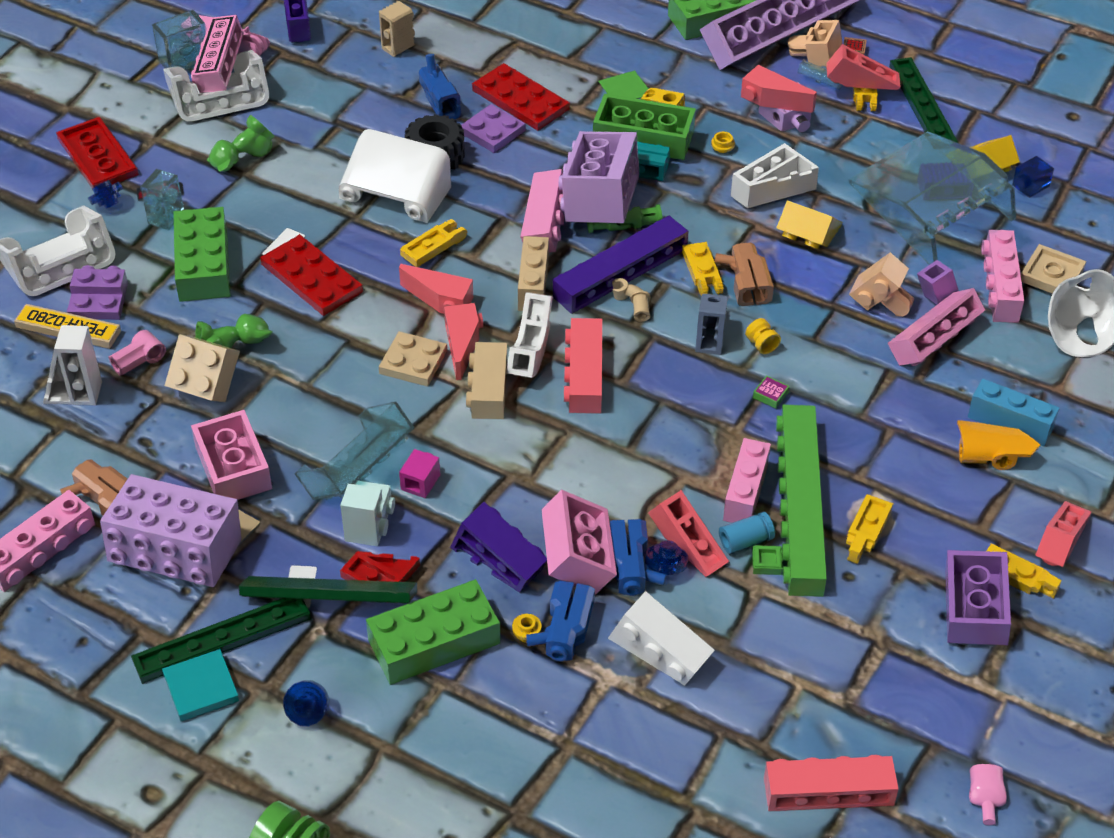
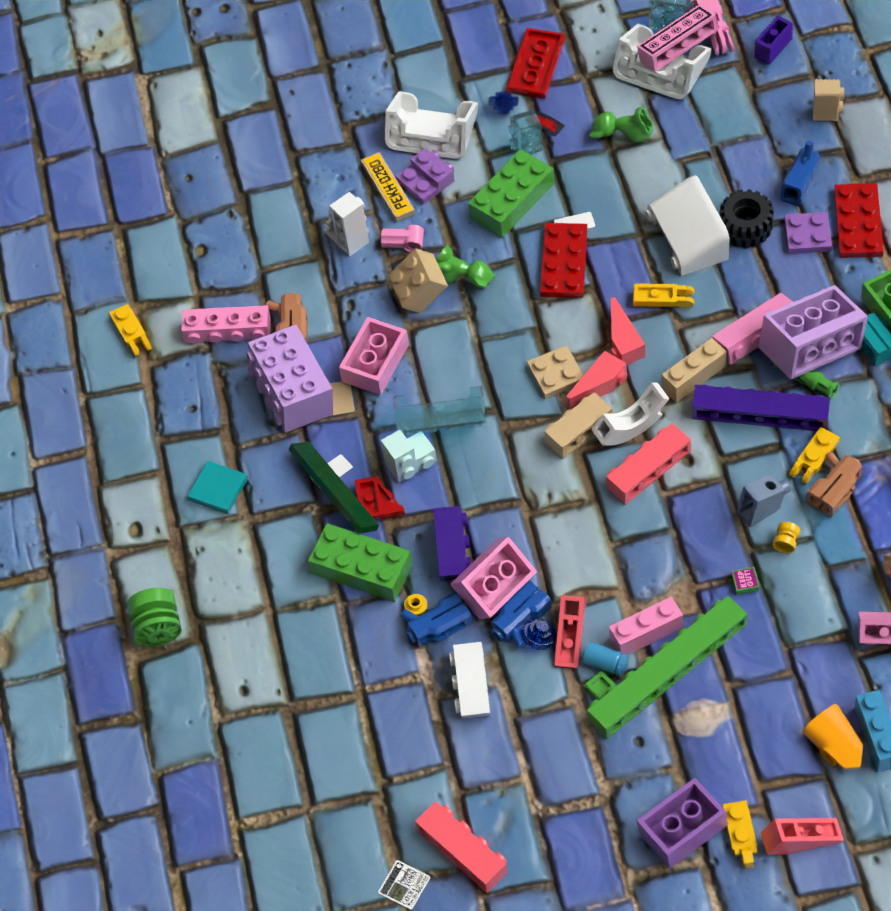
camera: 55 degrees right, 10 degrees up
dark green tile [131,598,311,684] -> none
clear blue plate [283,680,330,726] -> none
dark pink brick [399,449,440,499] -> none
tan piece [612,278,651,322] -> none
yellow hinge [846,494,894,564] -> none

